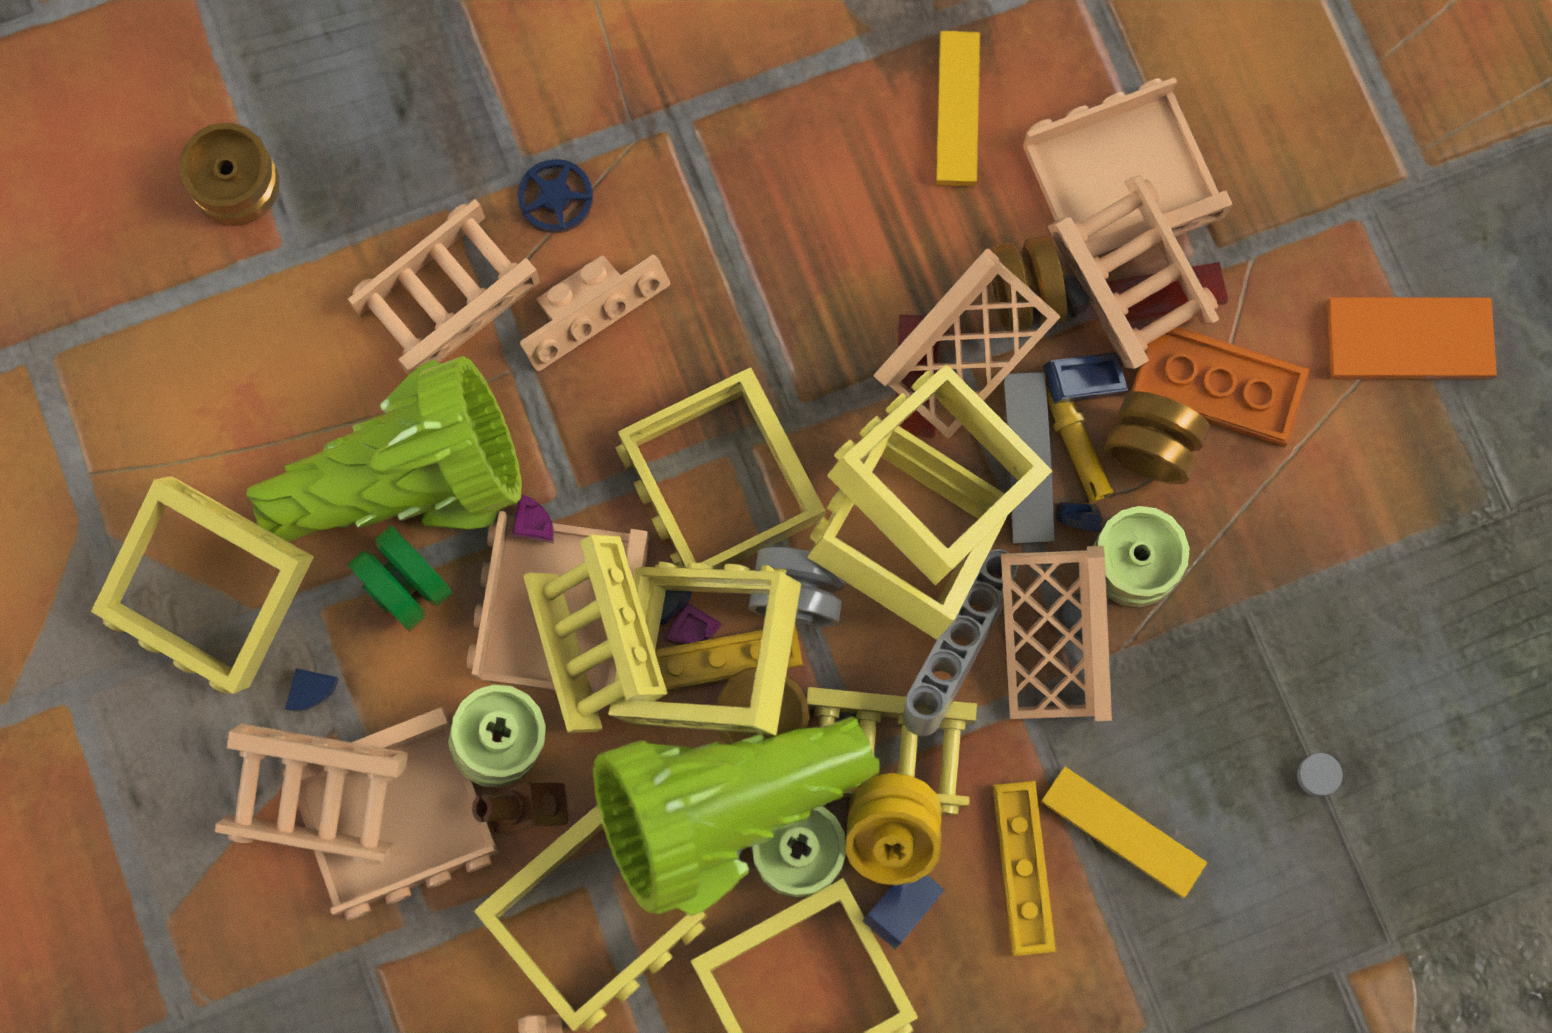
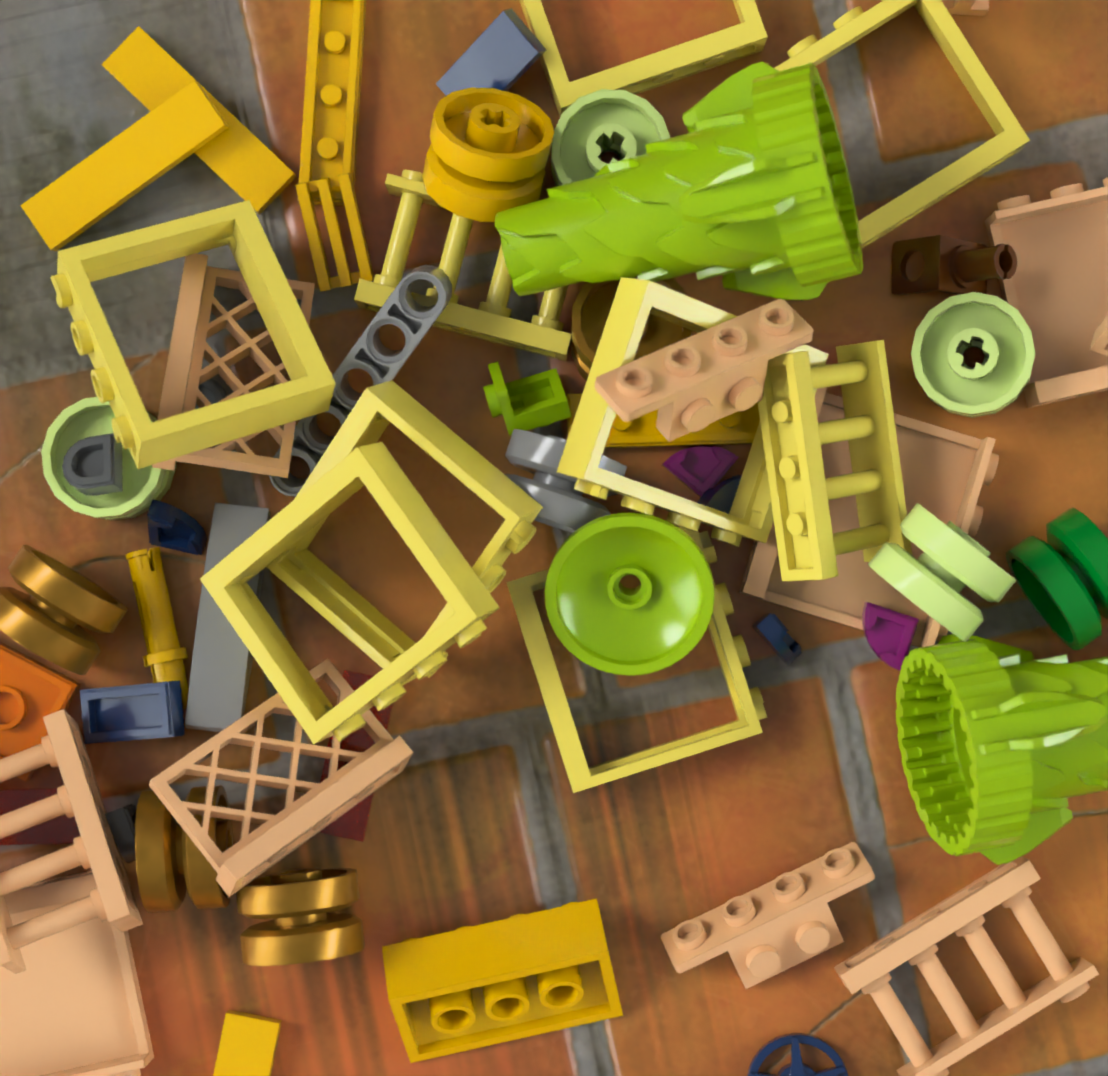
camera: 170 degrees left, 10 degrees up
none -> yellow tile [20,80,229,251]
none -> light yellow window [50,200,336,469]
none -> dark grey tile [62,433,123,496]
none -> pearl gold wheel [236,868,365,966]
none -> yellow tile [295,173,374,292]
none -> yellow slope [382,898,623,1063]
none -> lime bracket [483,361,572,436]
none -> lime dish [545,512,714,676]
none -> light nougat bracket [595,299,814,442]
none -> dark blue tile [752,613,802,666]
none -> yellowish green wheel [868,503,1016,642]

